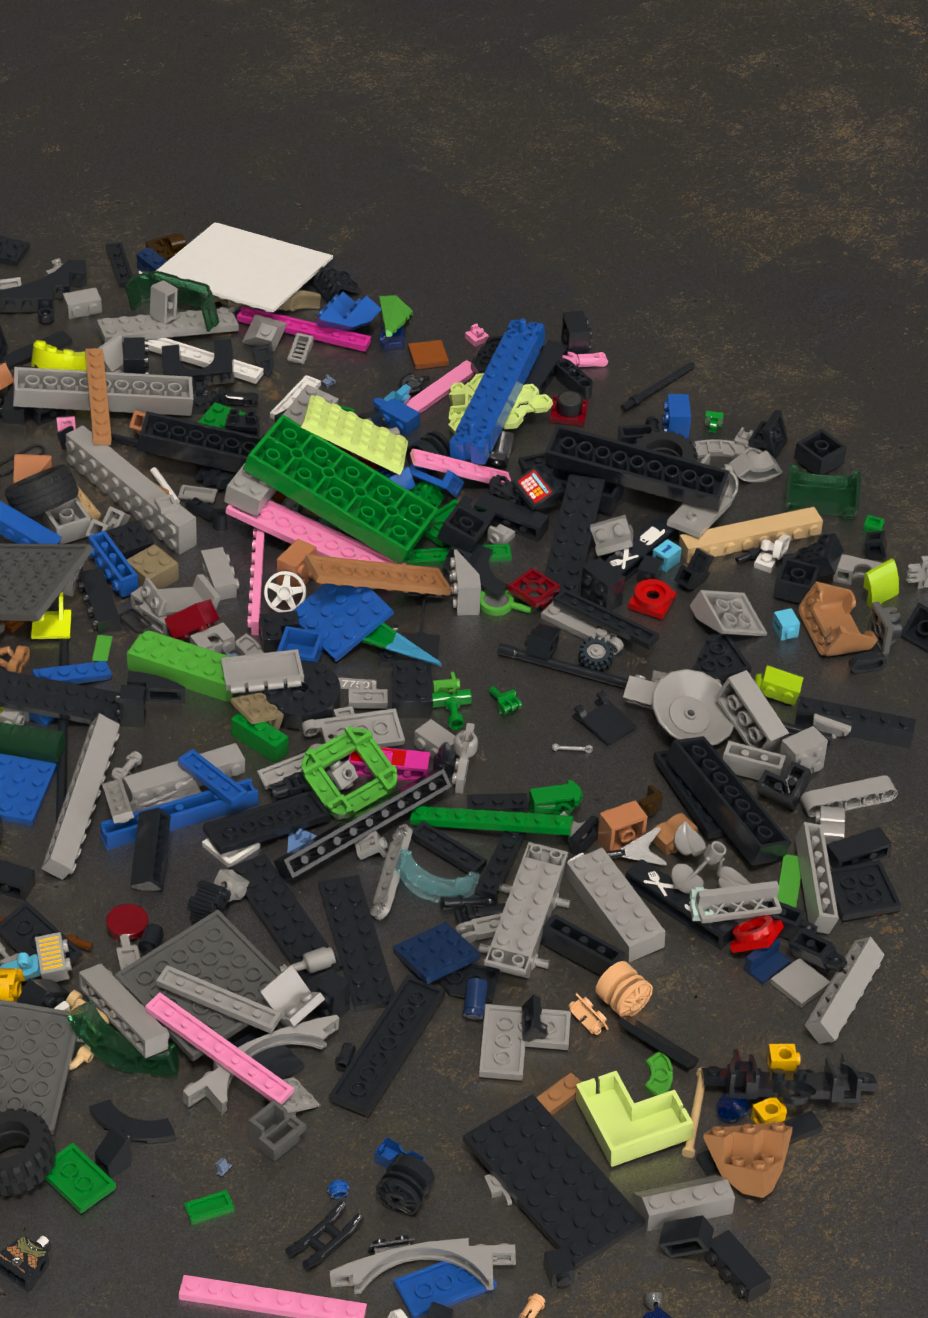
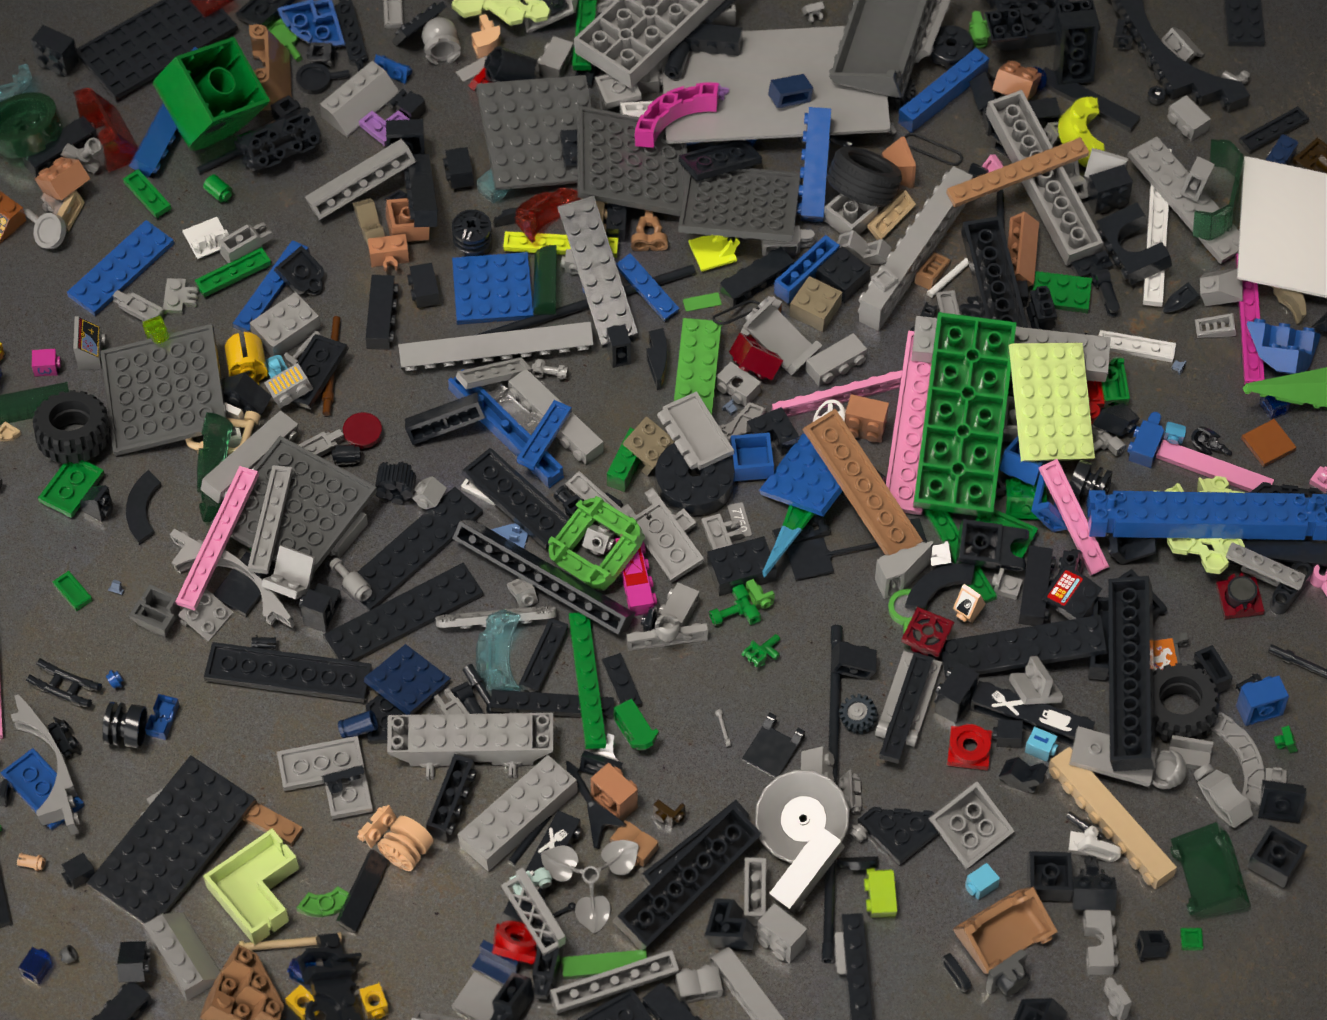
camera: 75 degrees right, 15 degrees up
lime slope [863,559,899,608] -> none
none -> light nougat slope [953,584,986,623]
none -> light grey bracket [1226,542,1305,590]

